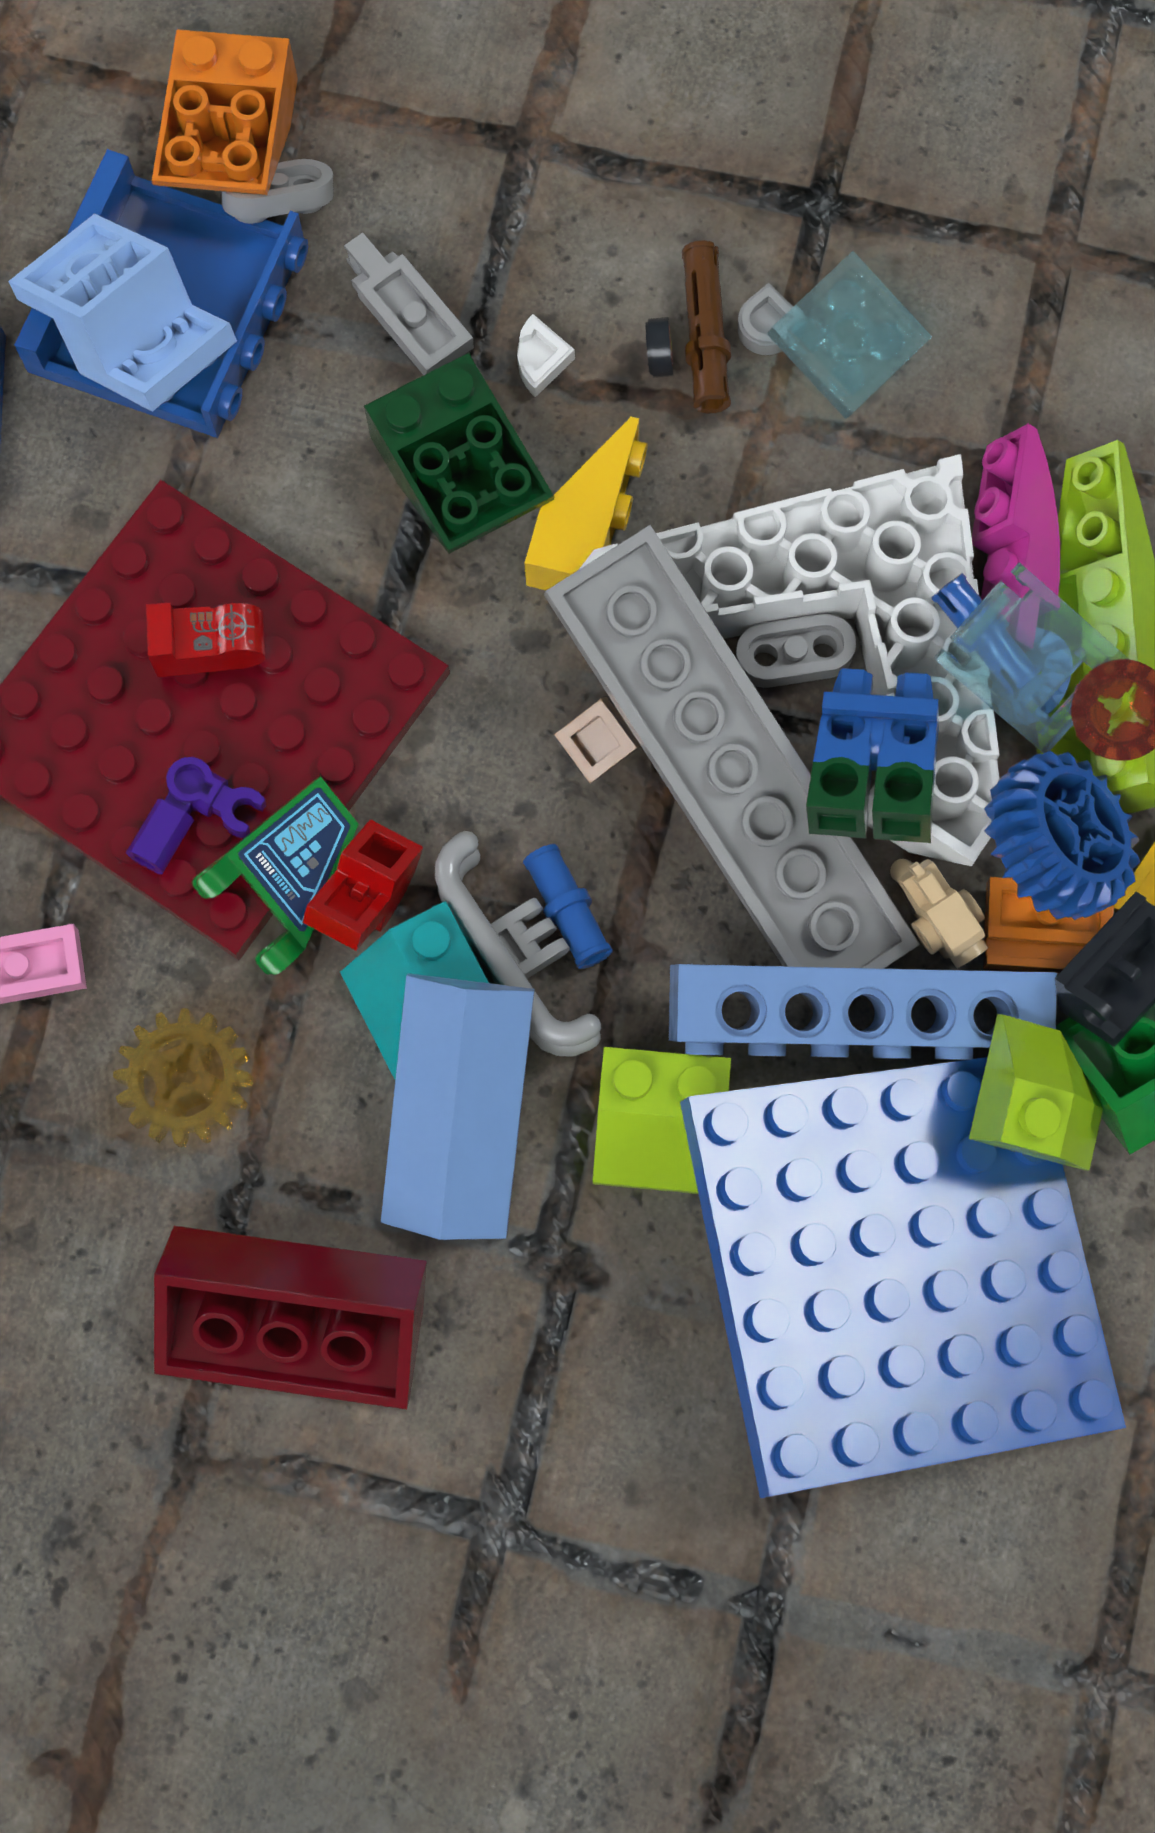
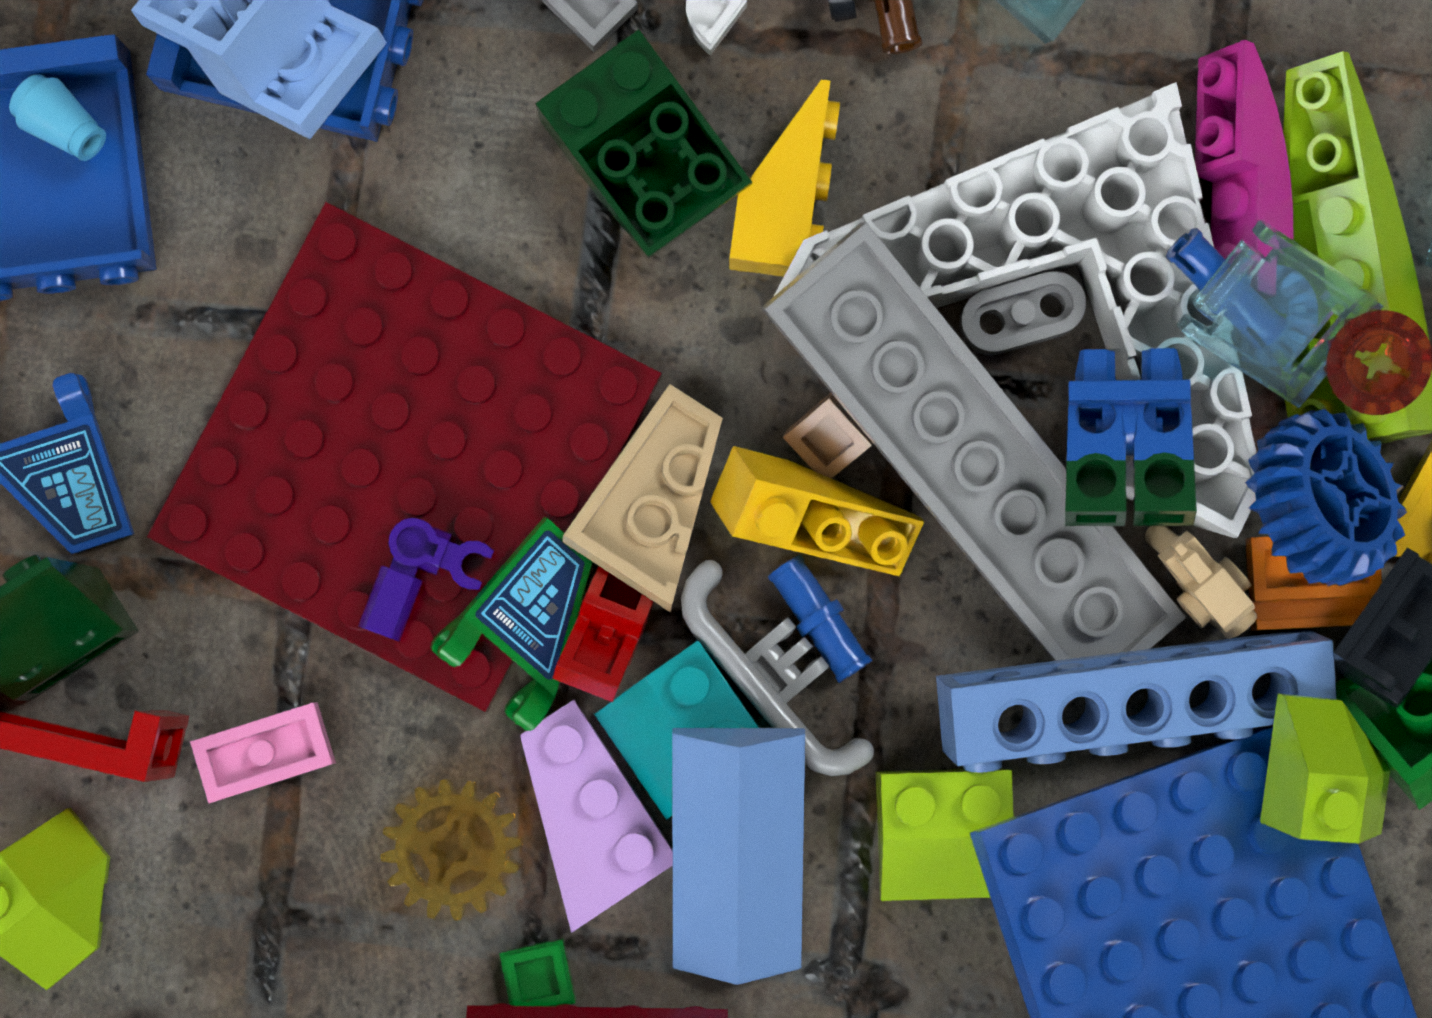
camera: 10 degrees left, 10 degrees up
red leg [146,603,265,677] -> none
none -> green tile [499,938,576,1006]
none -> lavender wing [520,700,673,933]
none -> tan wing [563,384,723,612]
none -> yellow slope [710,446,925,576]

